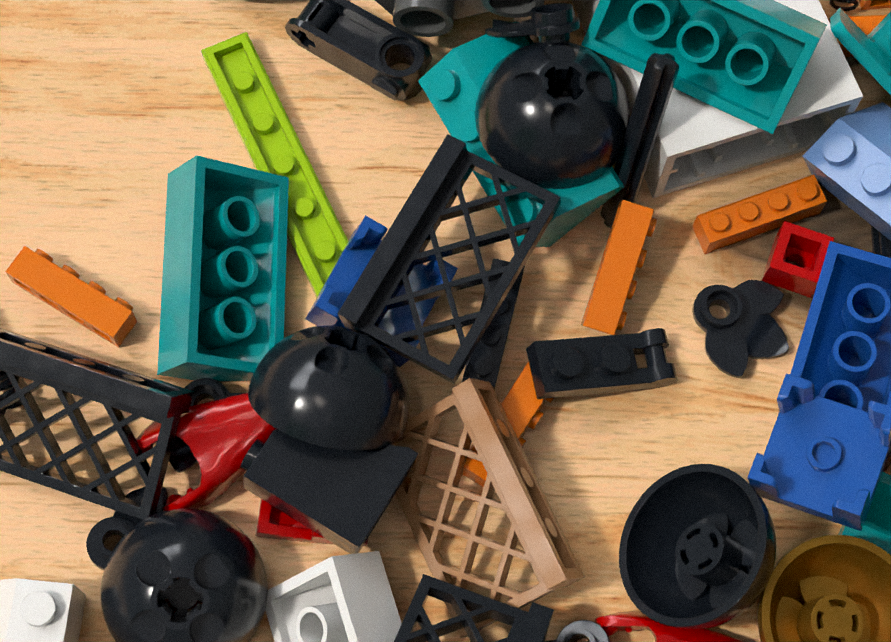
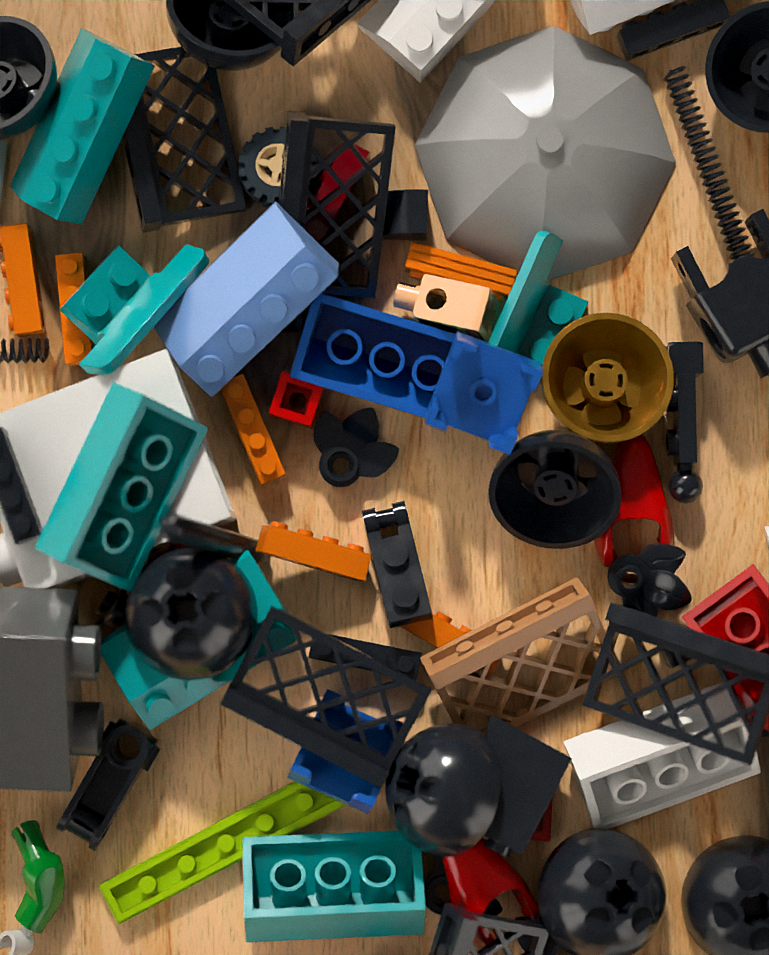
camera: 85 degrees left, 15 degrees up
black plate [485,3,580,44] -> none

